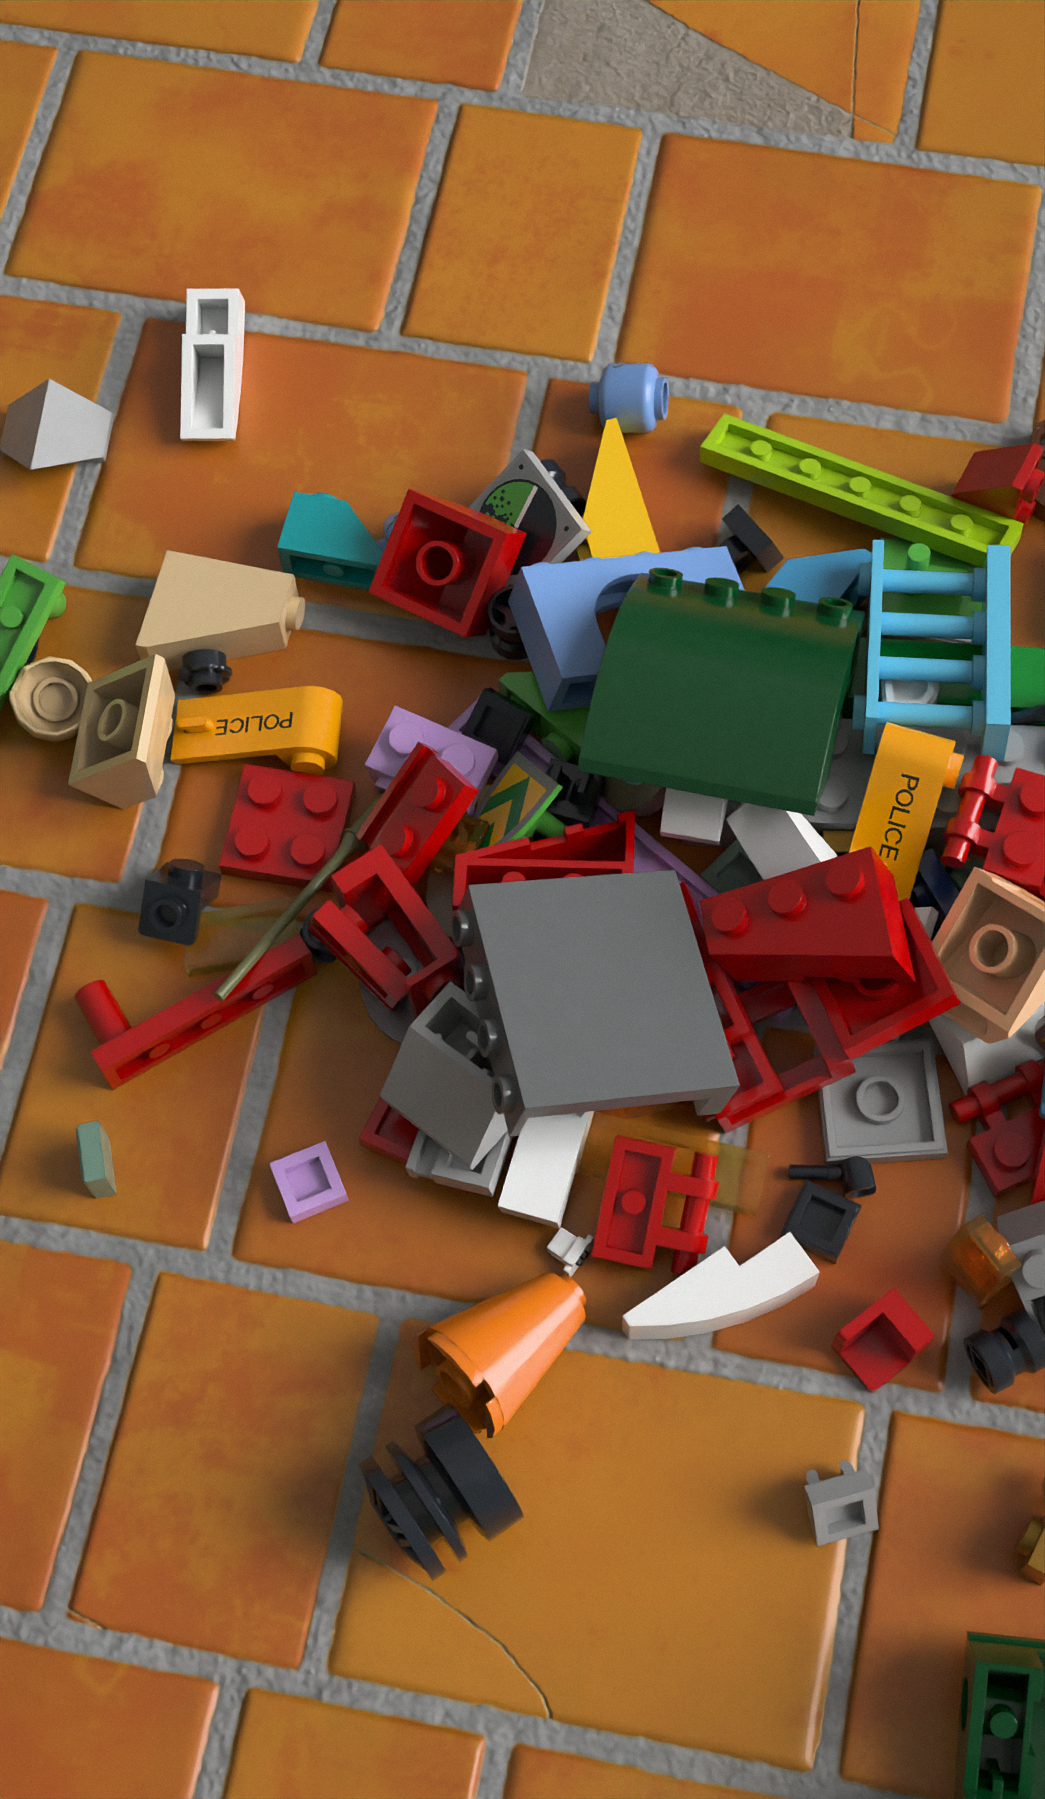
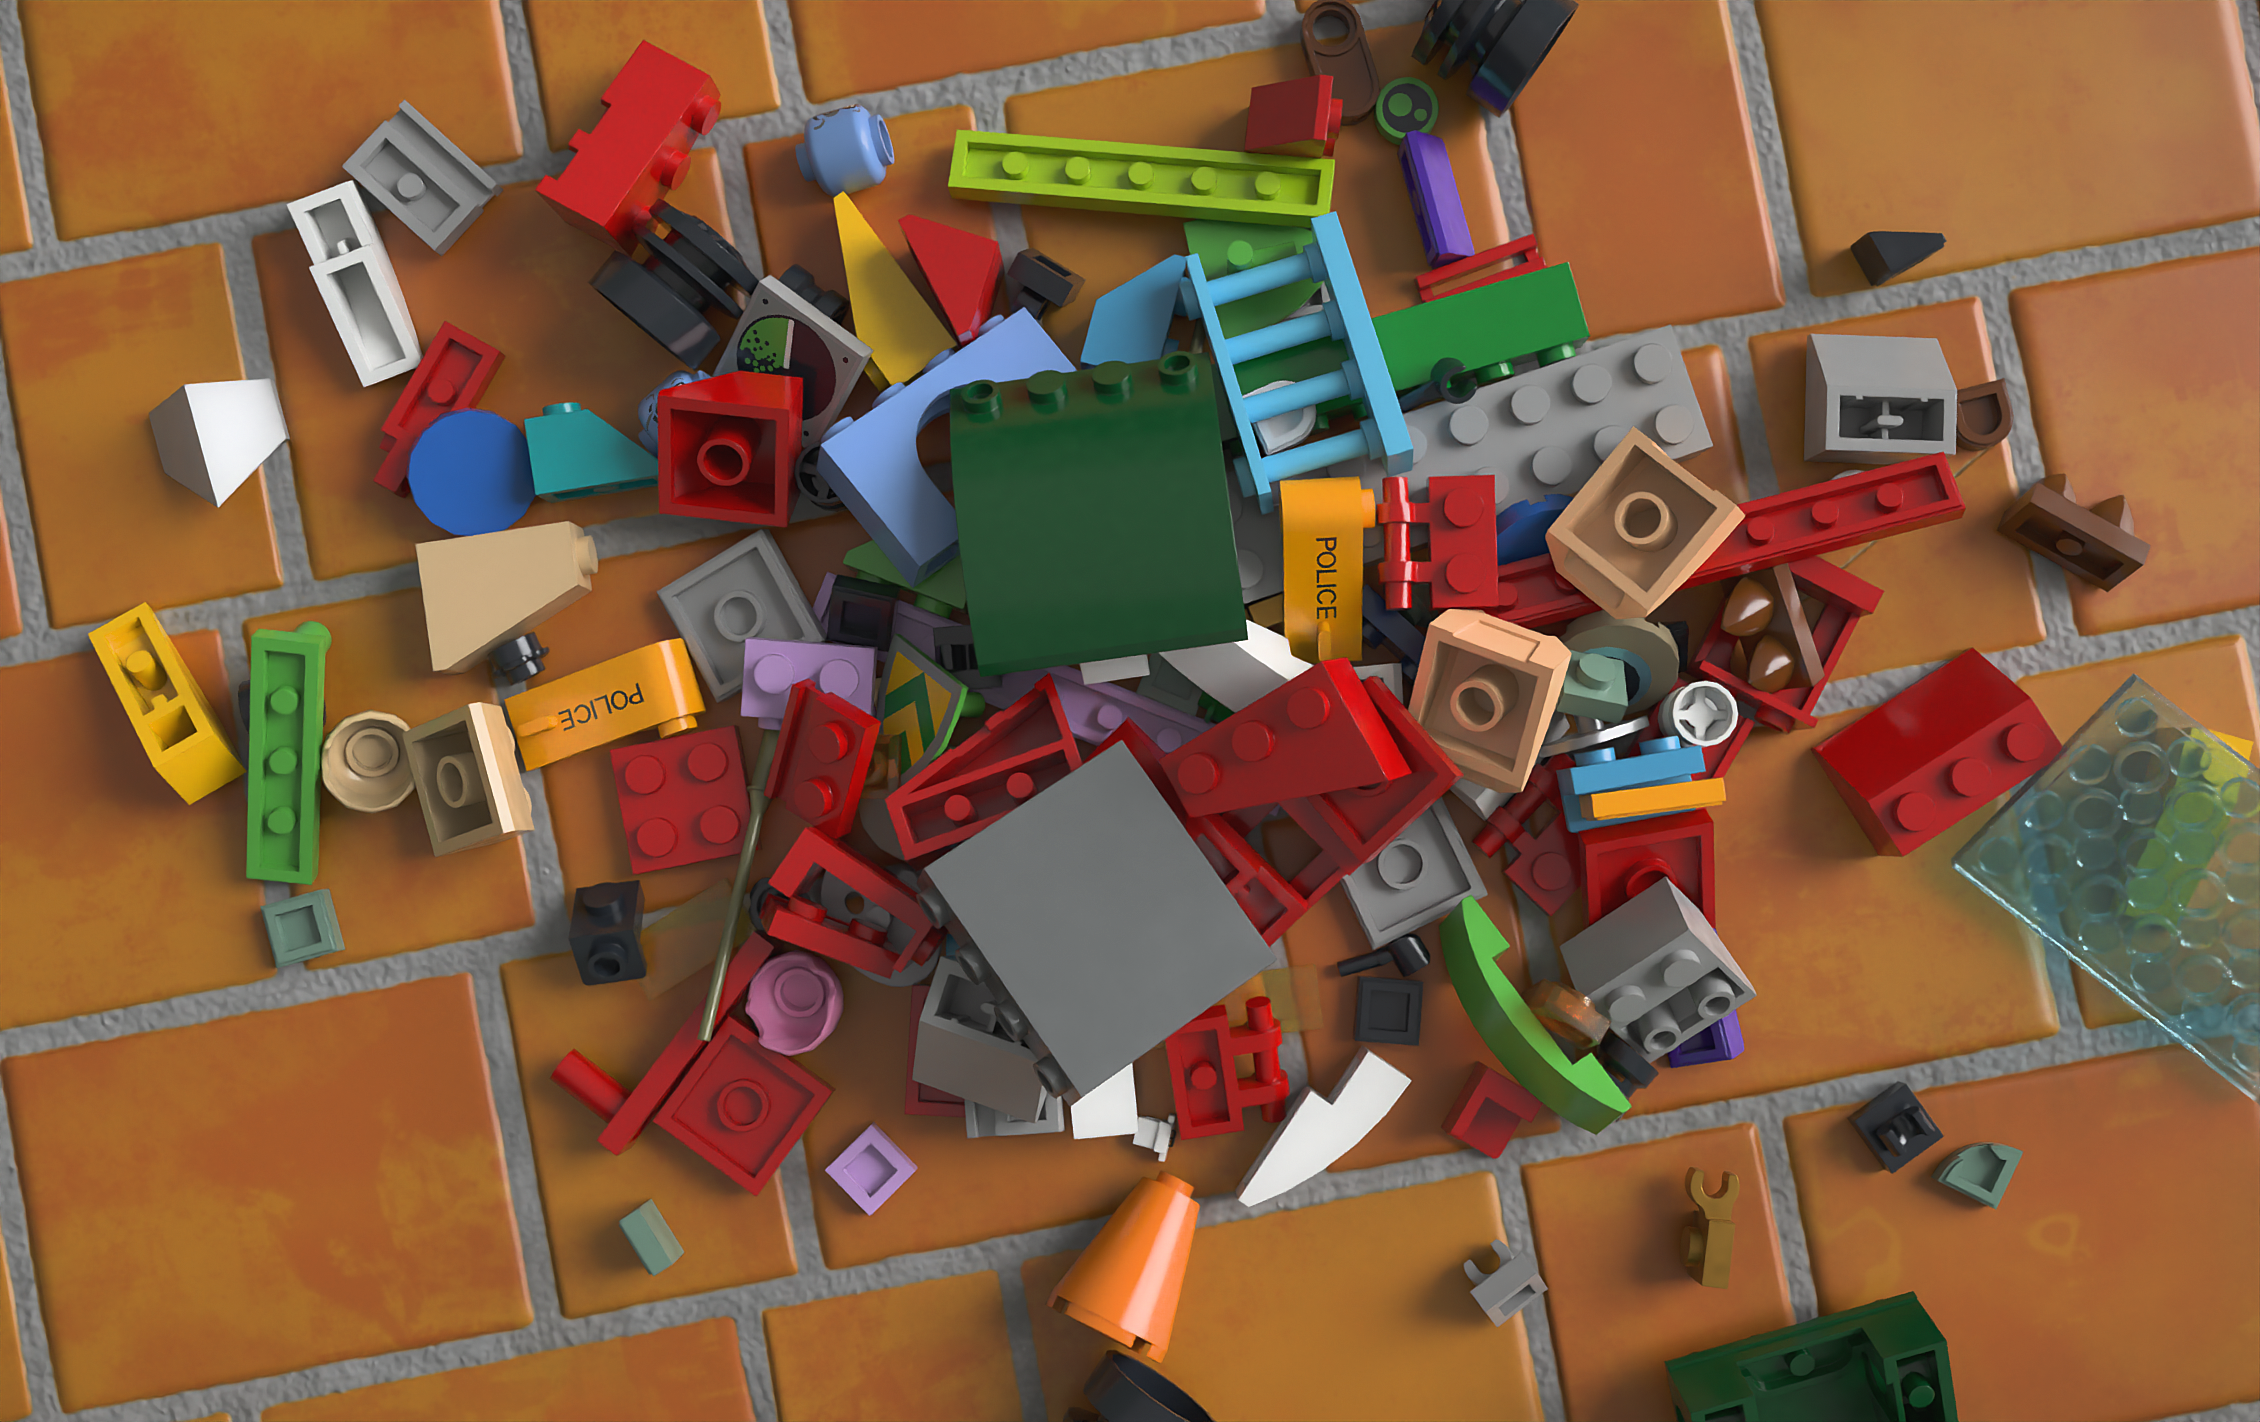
camera: 25 degrees left, 20 degrees up
none -> light grey plate [342,99,503,256]
none -> red hinge [373,321,506,499]
none -> blue tile [406,408,535,536]
none -> red wedge [535,40,721,257]
none -> black wheel [588,198,759,371]
none -> red plate [653,1014,835,1197]
none -> light grey tile [657,529,829,703]
none -> bright pink hair [745,950,844,1056]
none -> red slope [898,214,1005,349]
none -> bright green slope [1439,894,1632,1135]

